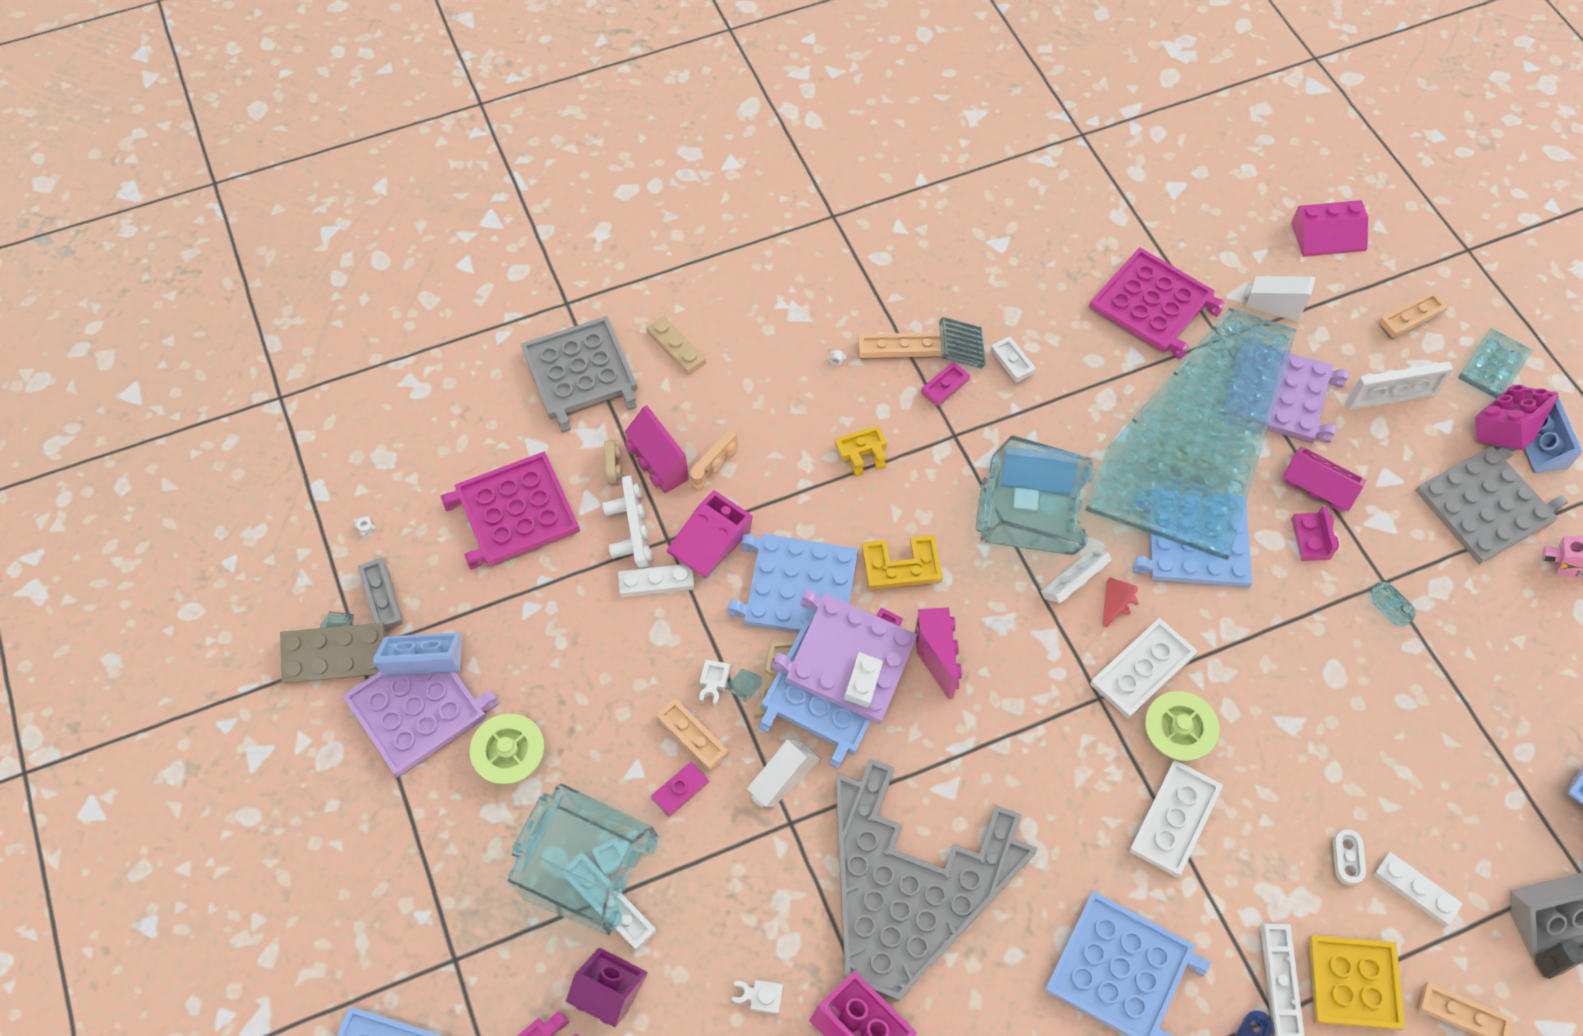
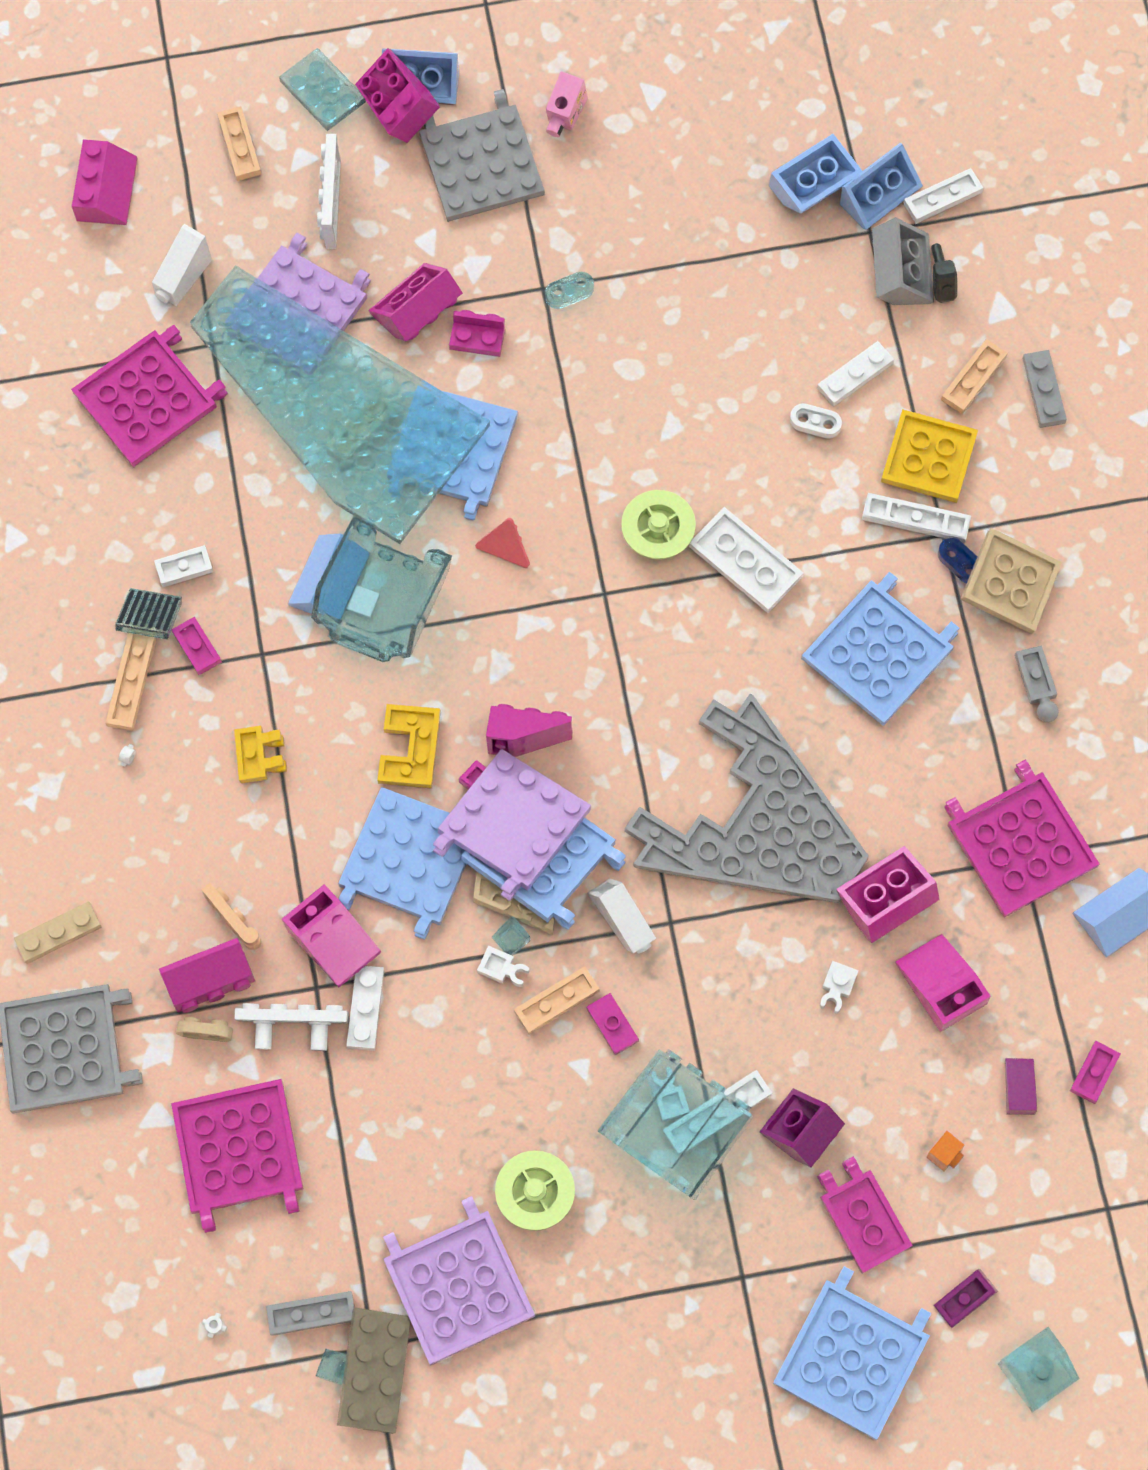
camera: 75 degrees left, 10 degrees up
light blue slope [373,632,461,675] -> none
white plate [843,652,883,708] -> none
white plate [1041,549,1112,603] -> none
white plate [1090,618,1198,719] -> none

